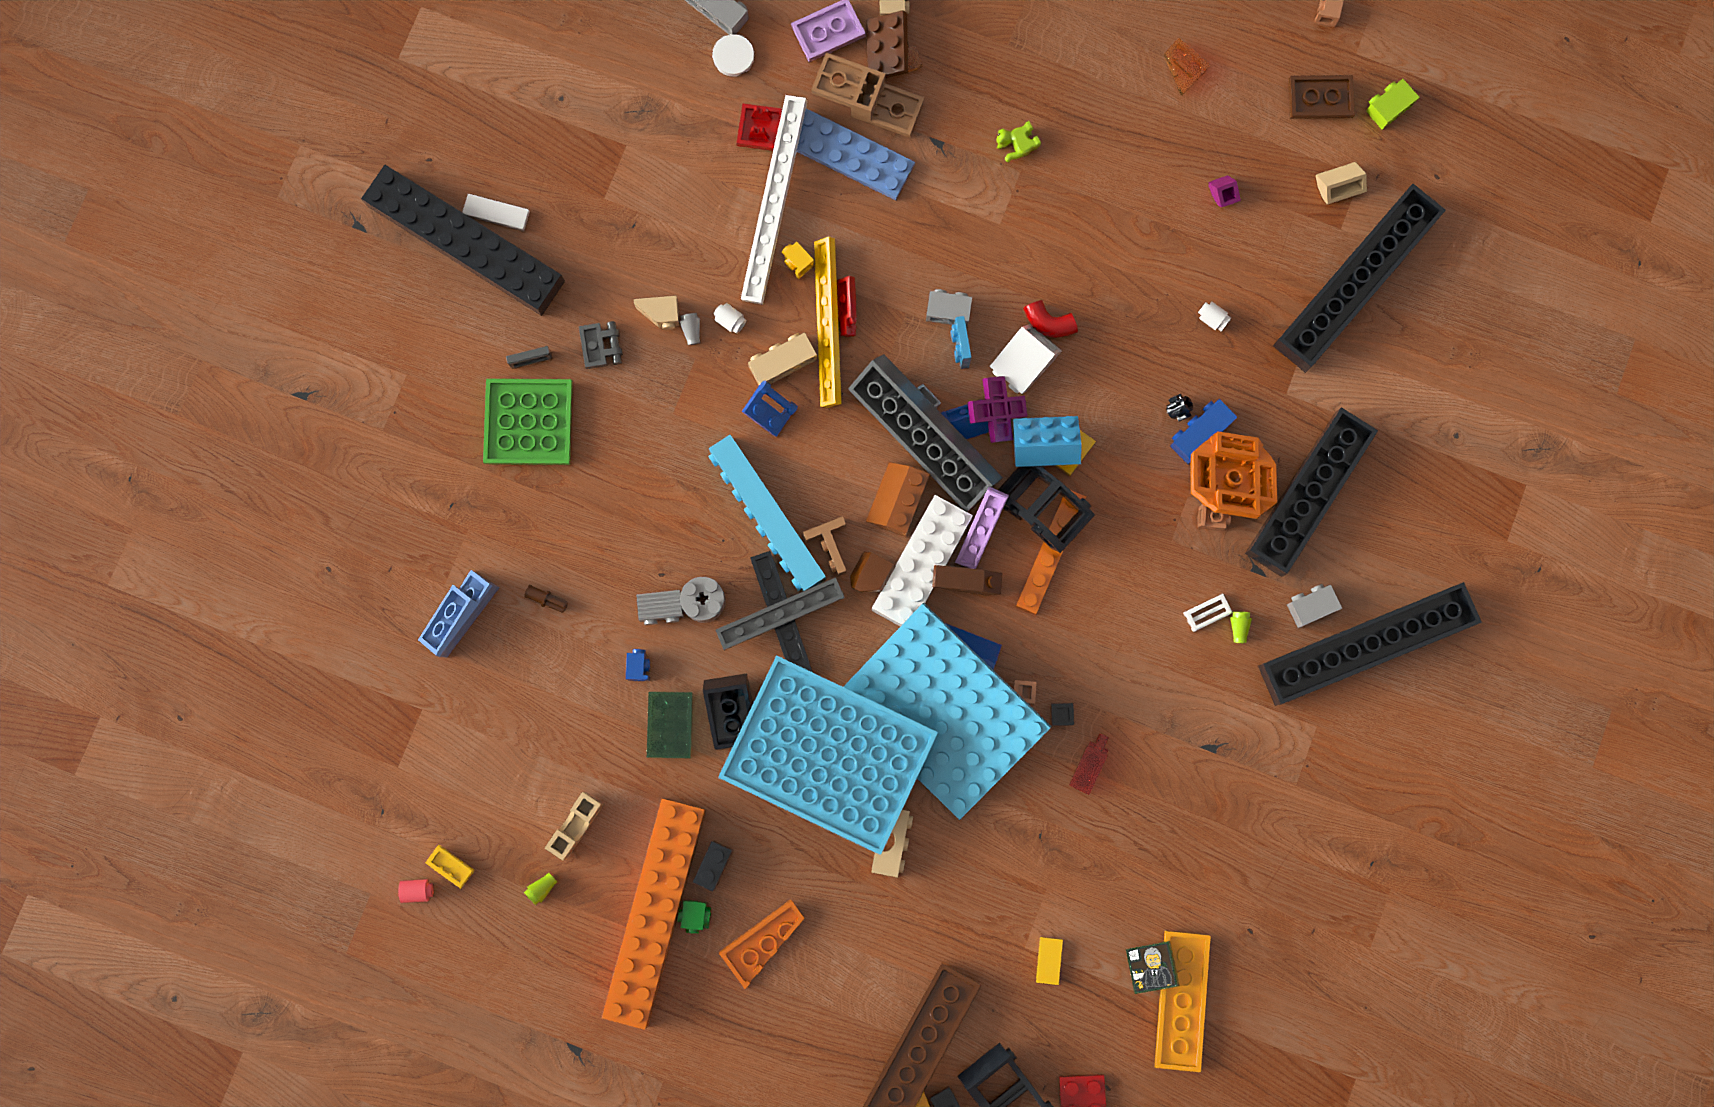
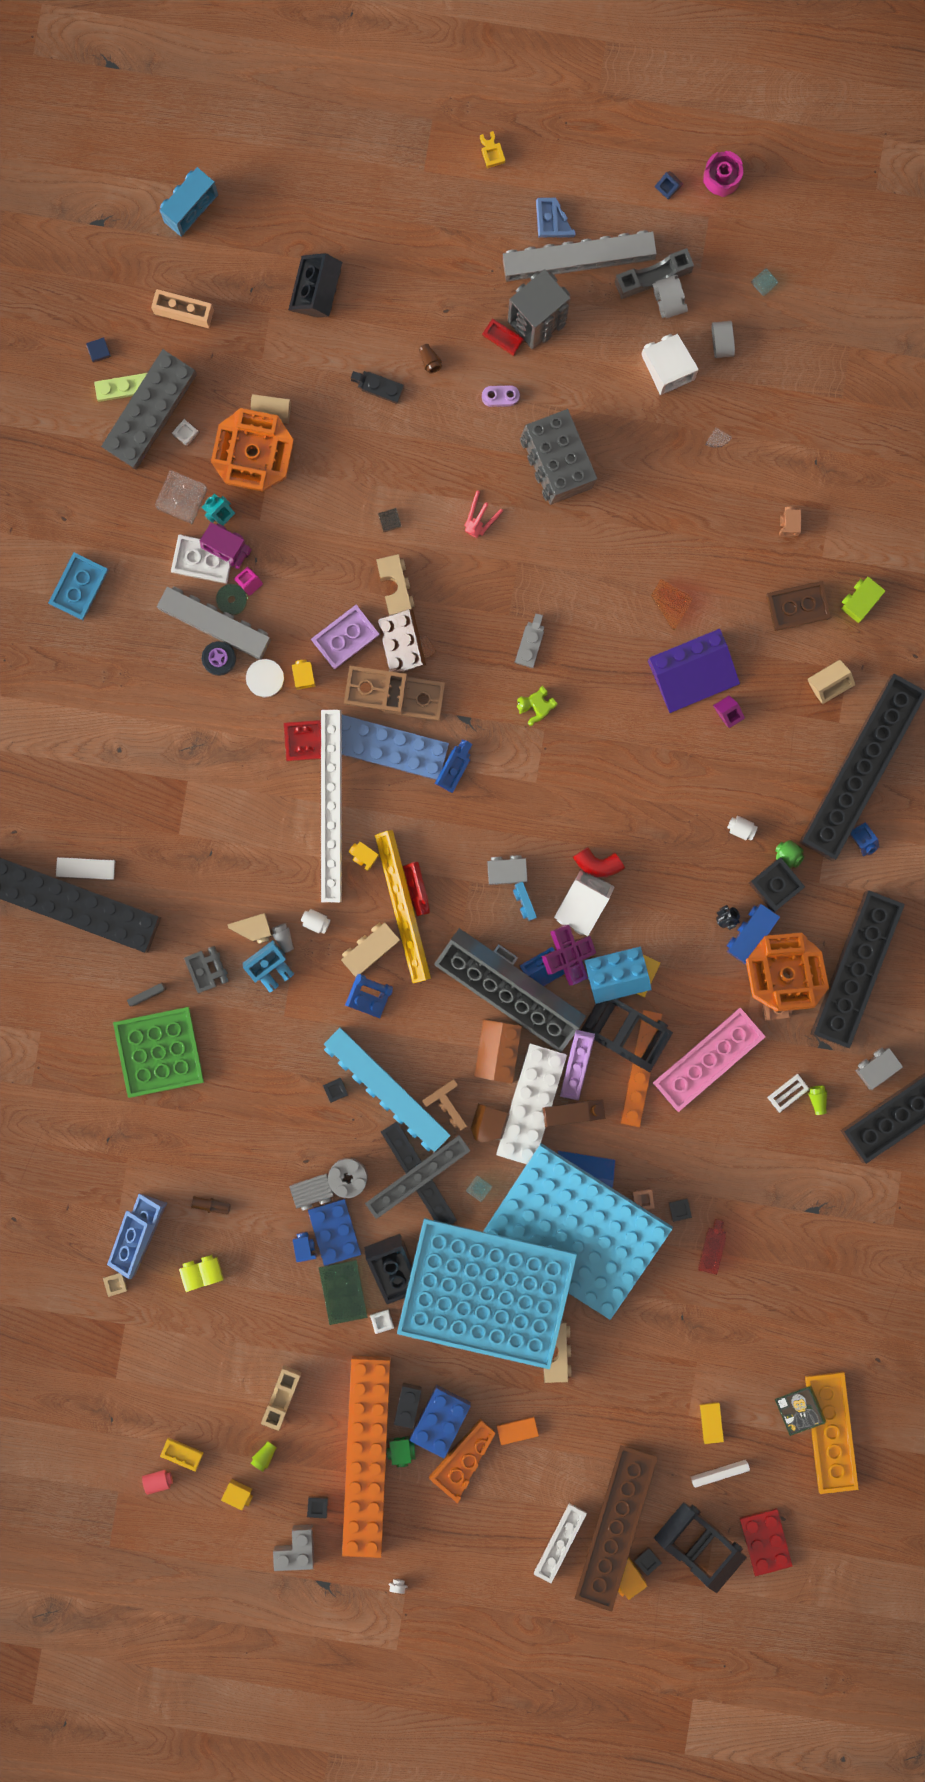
camera: 15 degrees left, 5 degrees up
none -> tan plate [103,1273,128,1297]
none -> neon yellow brick [179,1255,224,1292]
none -> black wheel [201,641,236,676]
none -> yellow brick [221,1479,253,1510]
none -> dark azure brick [243,940,294,993]
none -> light grey brick [273,1525,314,1571]
none -> yellow brick [292,660,316,690]
none -> black plate [307,1496,328,1518]
none -> blue plate [308,1199,361,1266]
none -> black plate [323,1078,348,1103]
none -> white tile [370,1309,394,1334]
none -> white plate [389,1579,408,1594]
none -> blue brick [410,1385,471,1458]
none -> blue hinge [434,739,473,793]
none -> clear light blue plate [466,1175,493,1202]
none -> orange tile [497,1416,539,1445]
none -> light grey hinge [515,614,544,668]
none -> white plate [534,1503,587,1583]
none -> dark purple slope [648,629,740,713]
none -> bright pink plate [653,1008,765,1112]
none -> white tile [691,1460,750,1488]
none -> black brick [748,857,805,912]
none -> bright green head [775,840,805,869]
none -> blue bracket [850,822,879,857]

